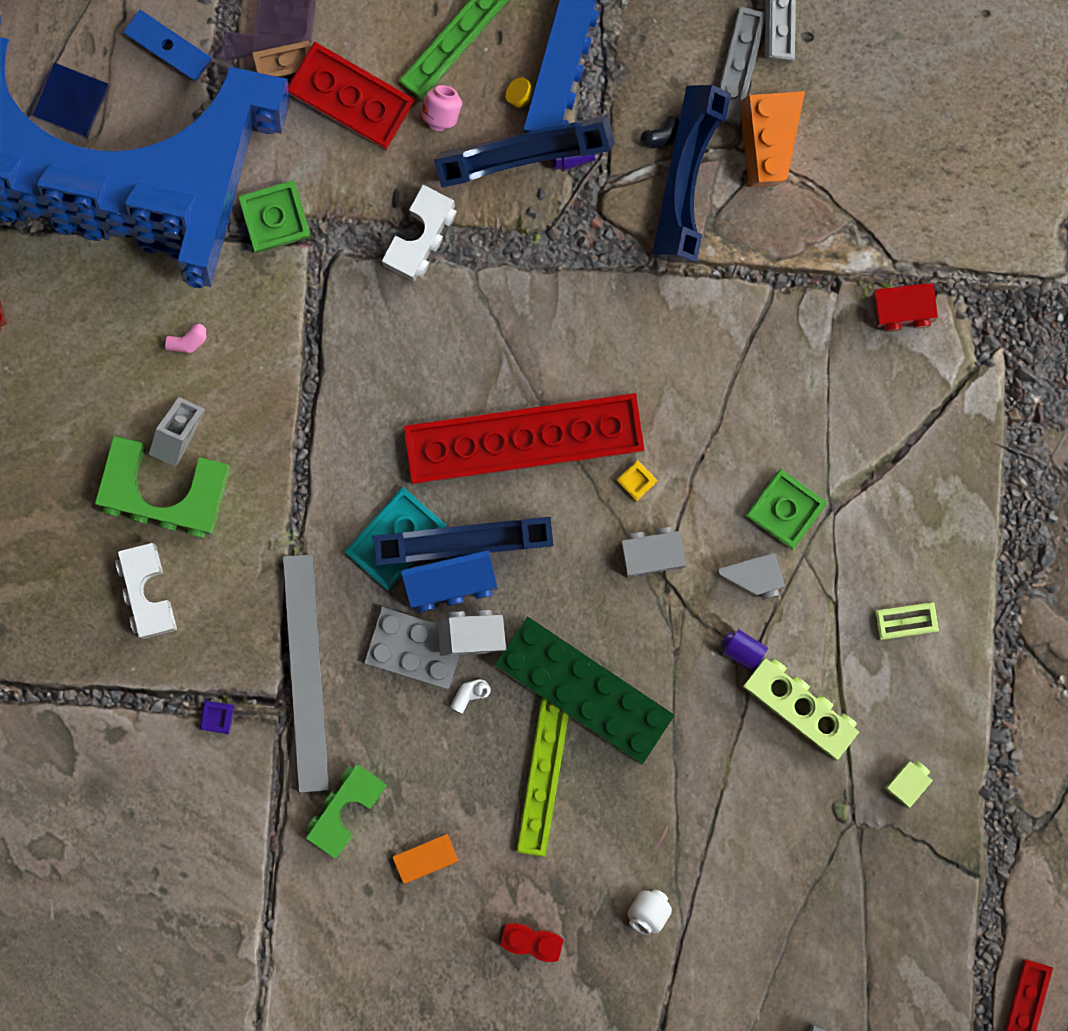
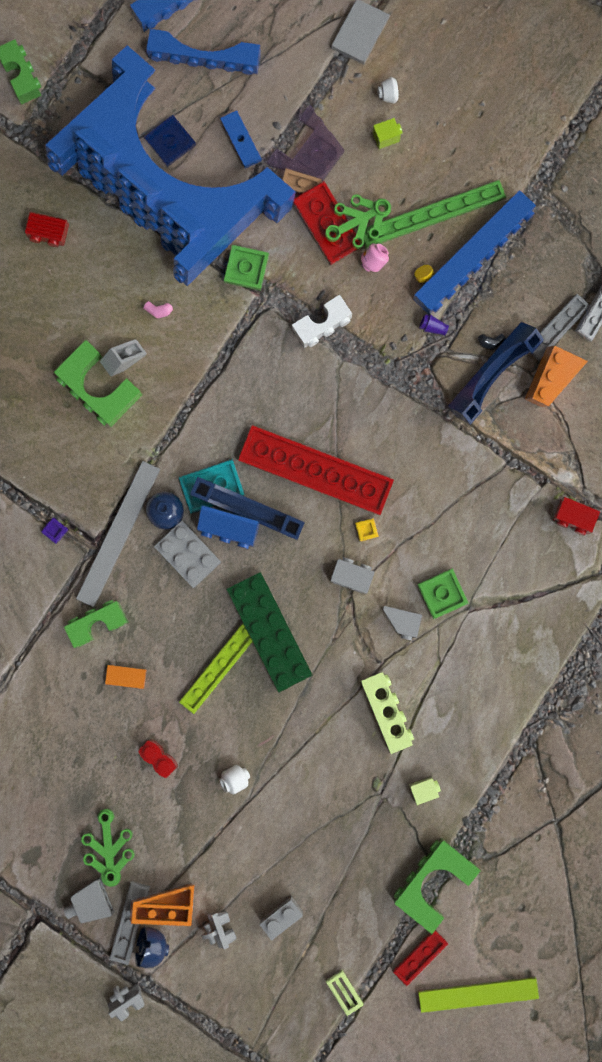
camera: 30 degrees right, 0 degrees up
white arch [115,543,177,639] -> none
dark blue arch [434,115,615,188] -> none
brick [437,610,506,656] -> none
white arm [450,679,491,714] -> none
dark purple brick [721,629,768,673] -> none
yellowish green tile [875,602,939,640] -> none
none -> dark blue cylinder [146,491,184,530]
none -> bright green plant [325,194,391,249]
none -> bright green arch [393,838,481,934]

